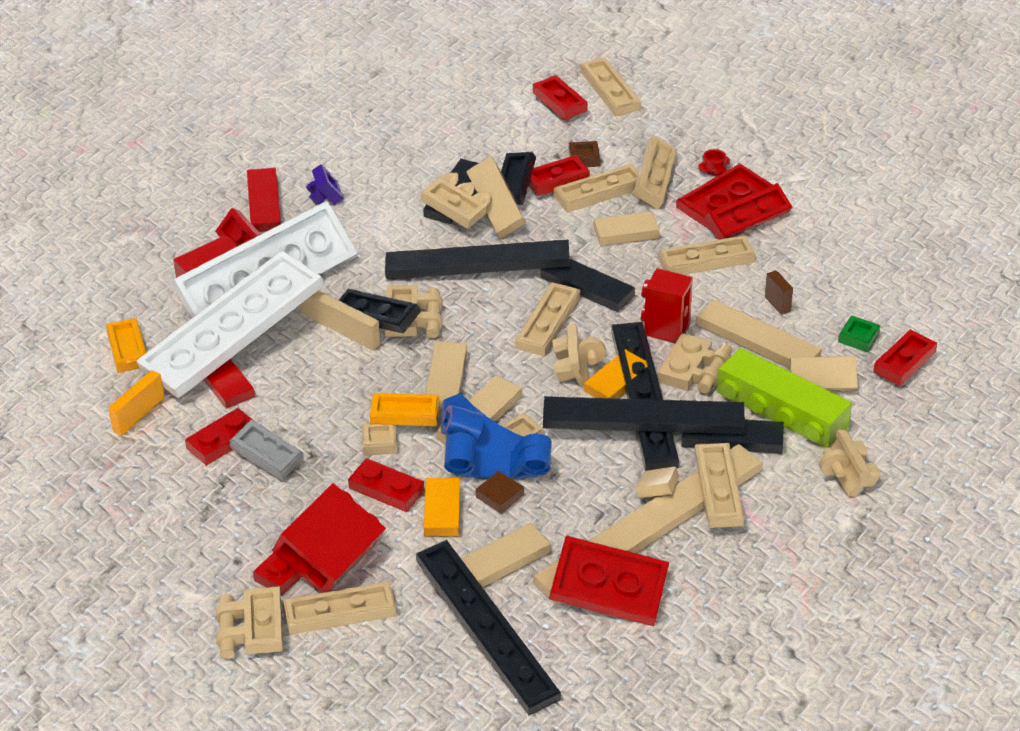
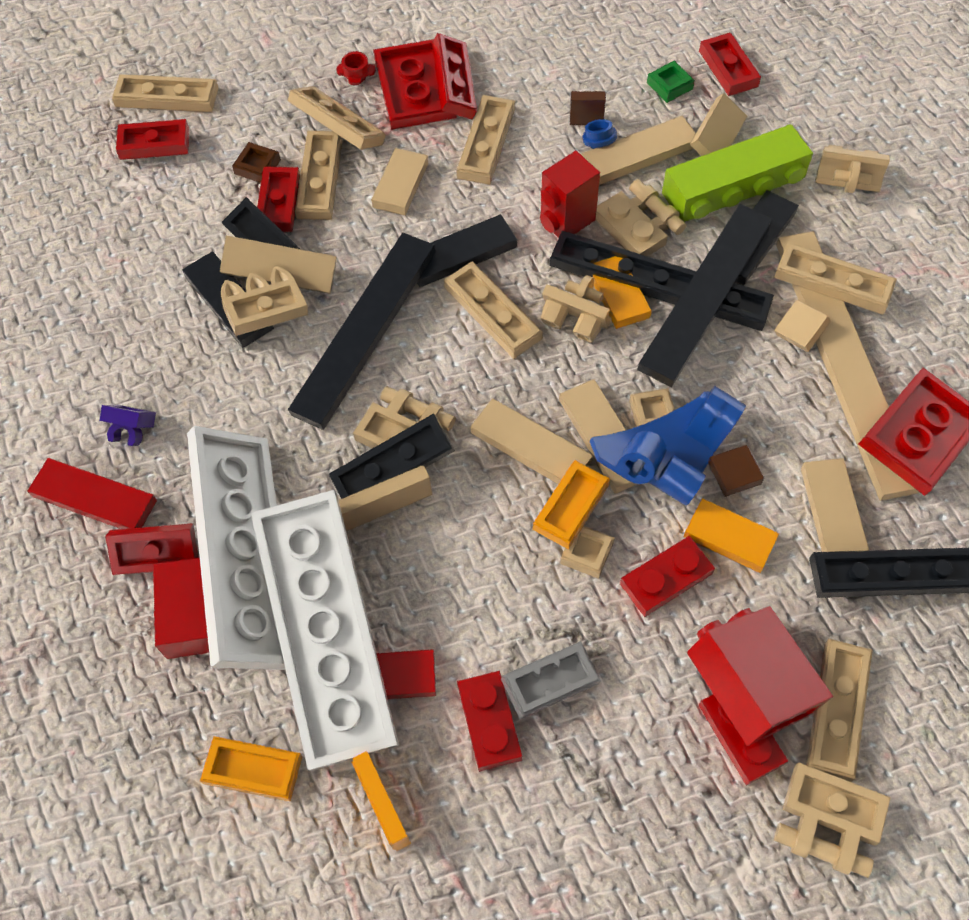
camera: 60 degrees left, 20 degrees up
none -> blue plate [582,119,617,149]

